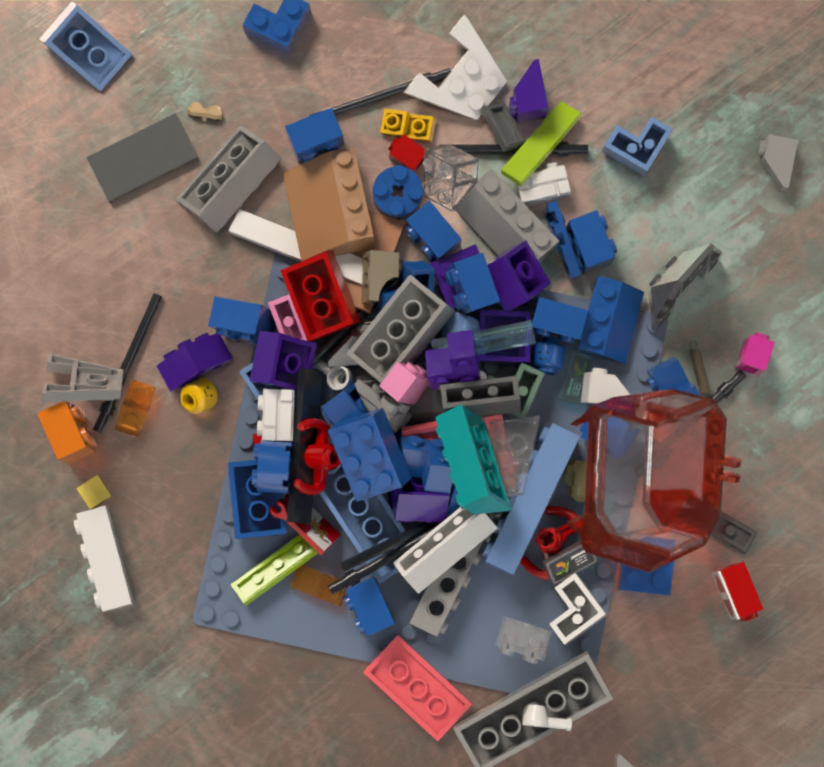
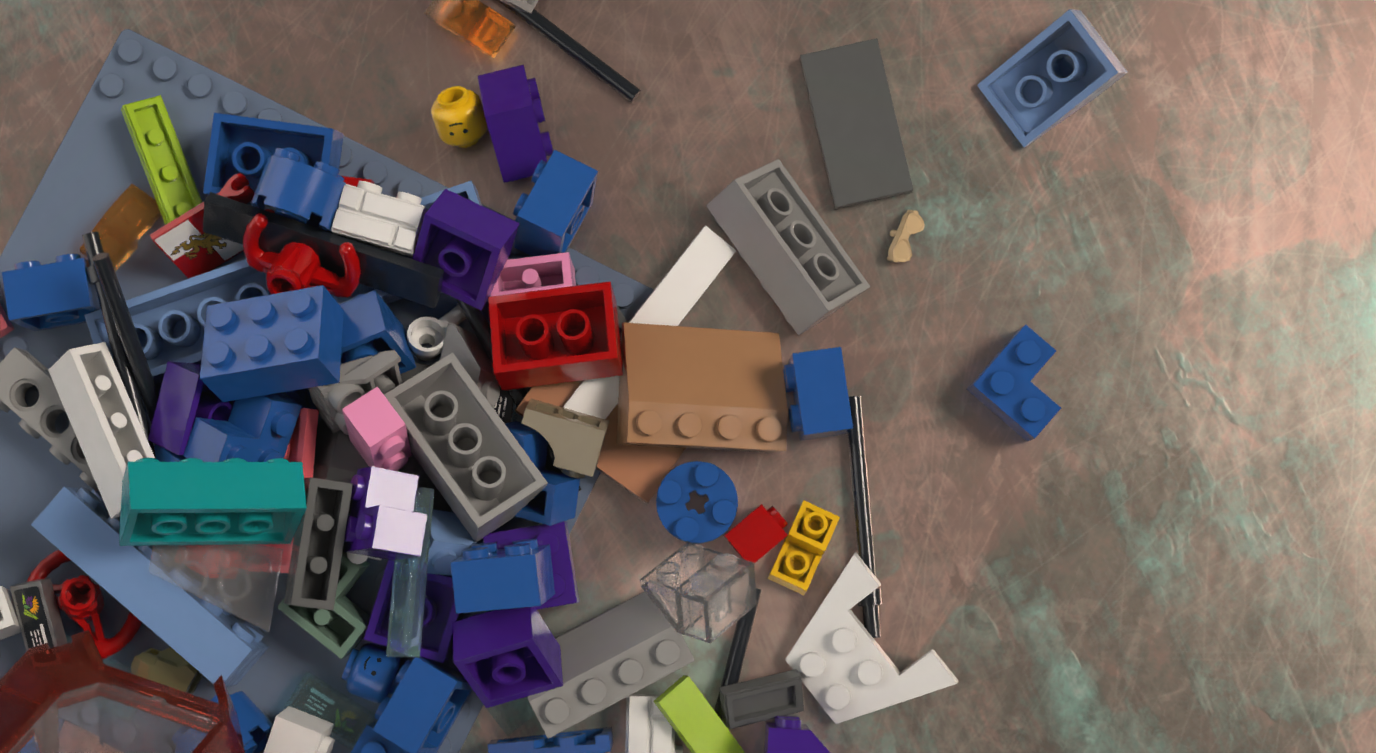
camera: 105 degrees right, 0 degrees up
blue brick [406,201,462,263] -> none

